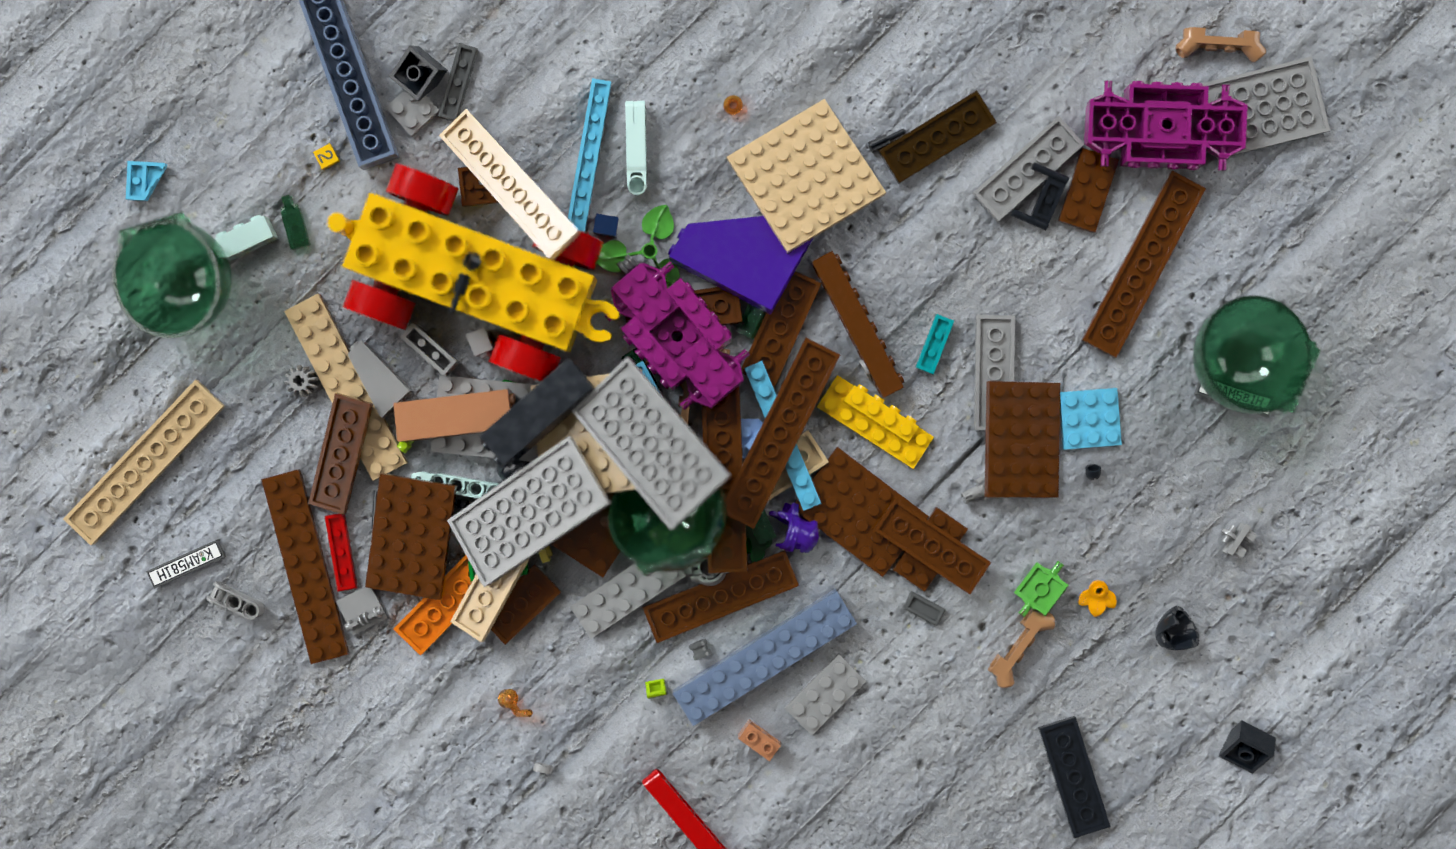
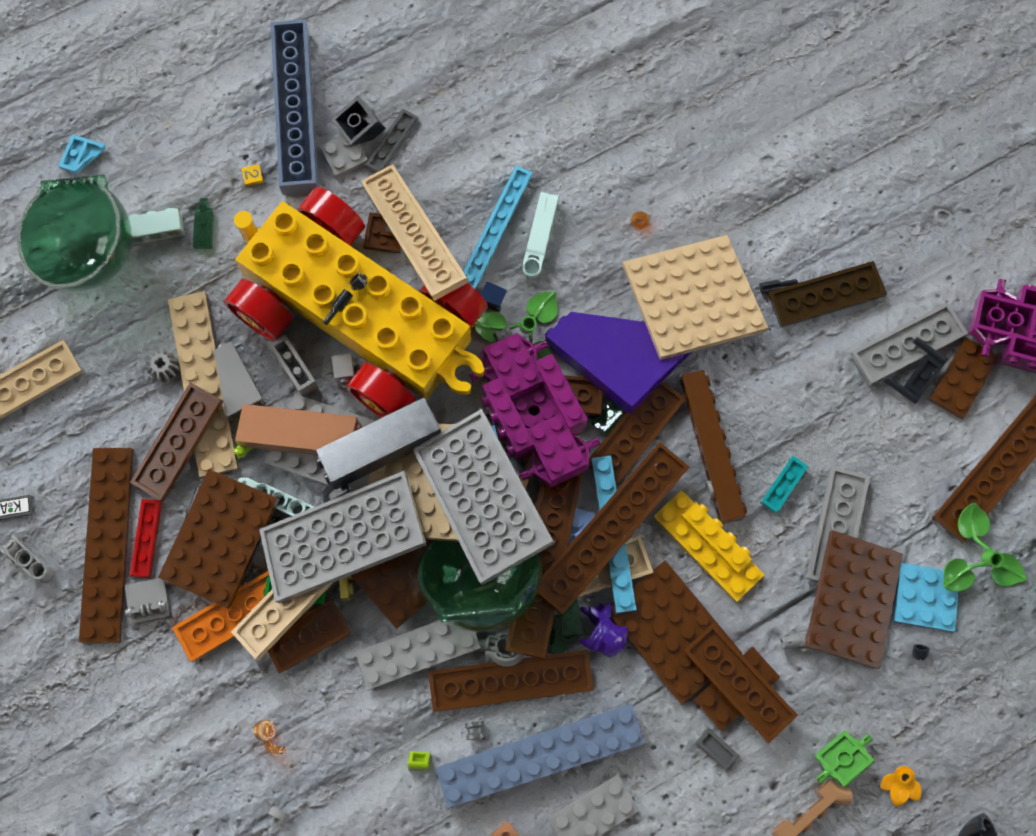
camera: 15 degrees right, 15 degrees down
none -> bright green plant [943,503,1027,592]

